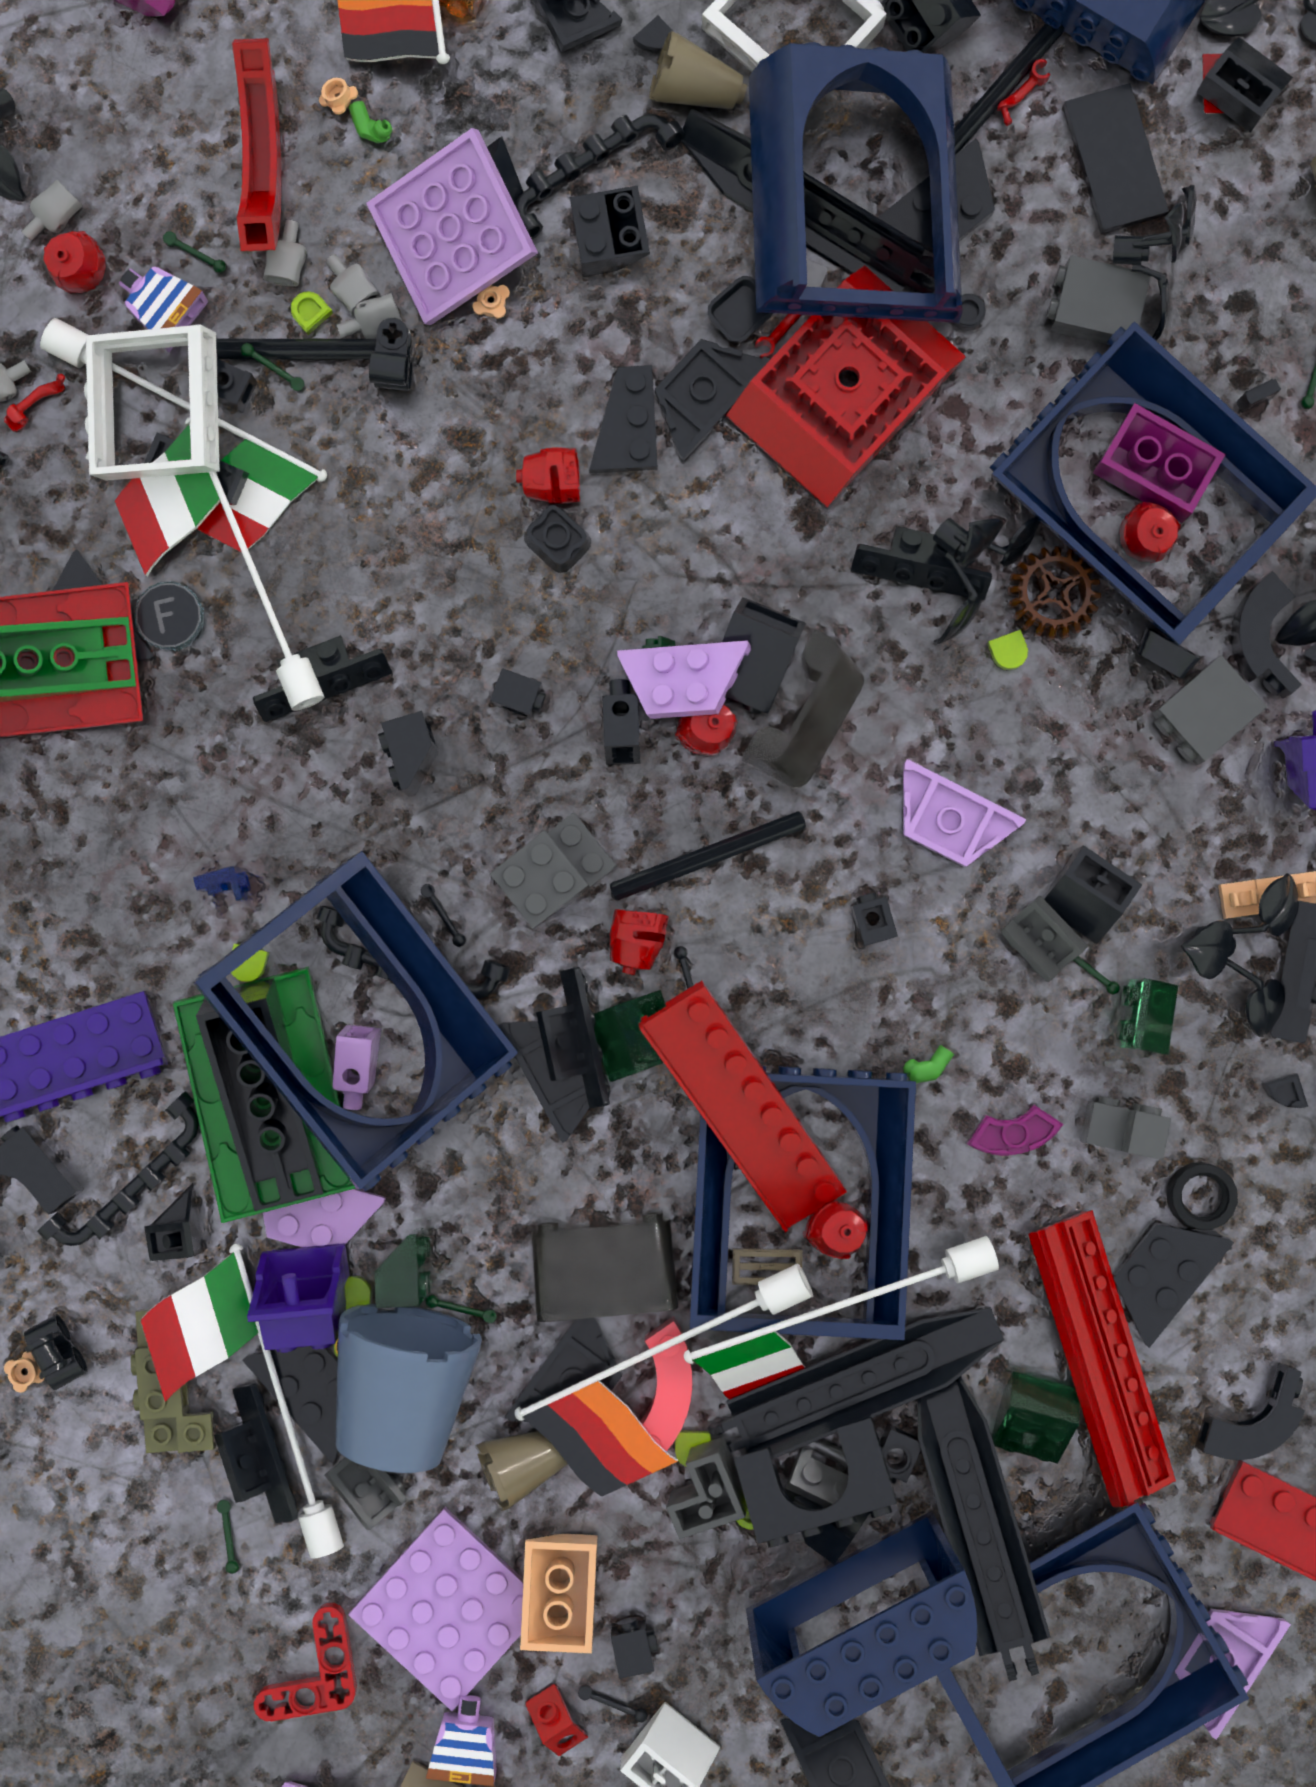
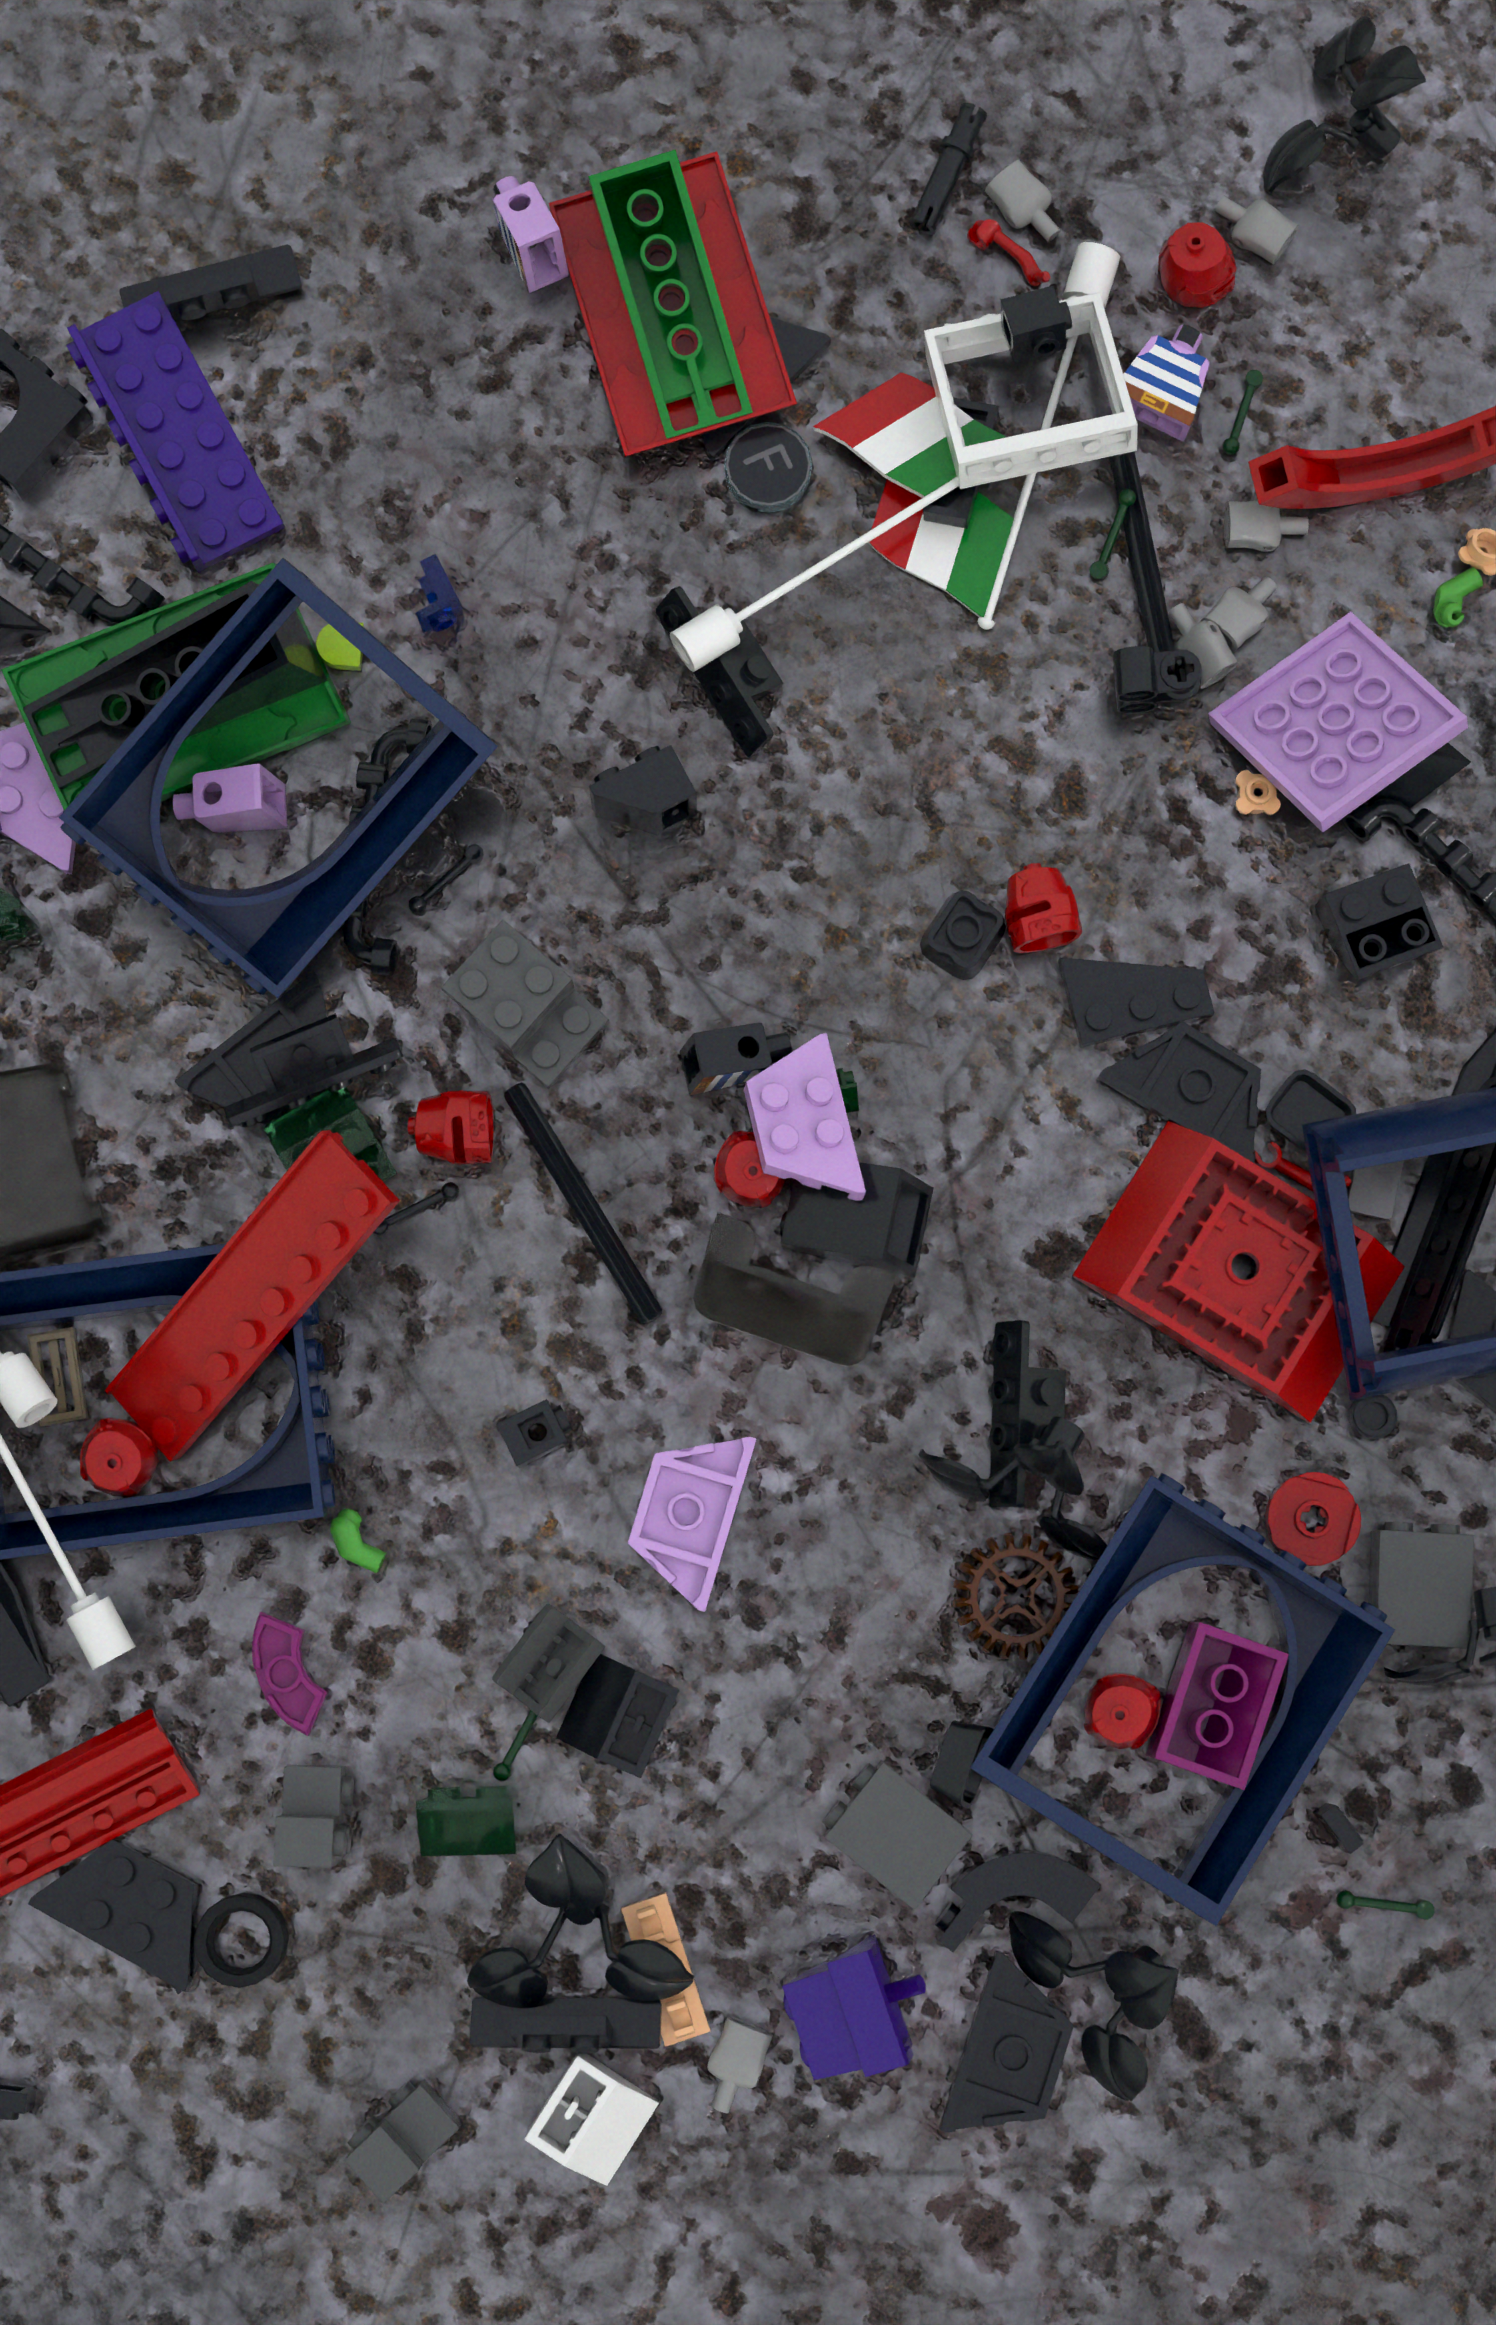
camera: 75 degrees right, 5 degrees down
black brick [217,359,258,413] -> none
lime tile [291,291,333,335] -> none
black brick [490,668,546,719] -> none
lime tile [987,629,1028,670] -> none
black tile [1261,1073,1308,1108] -> none
none -> black brick [1000,286,1072,363]
none -> red plate [1265,1472,1361,1566]

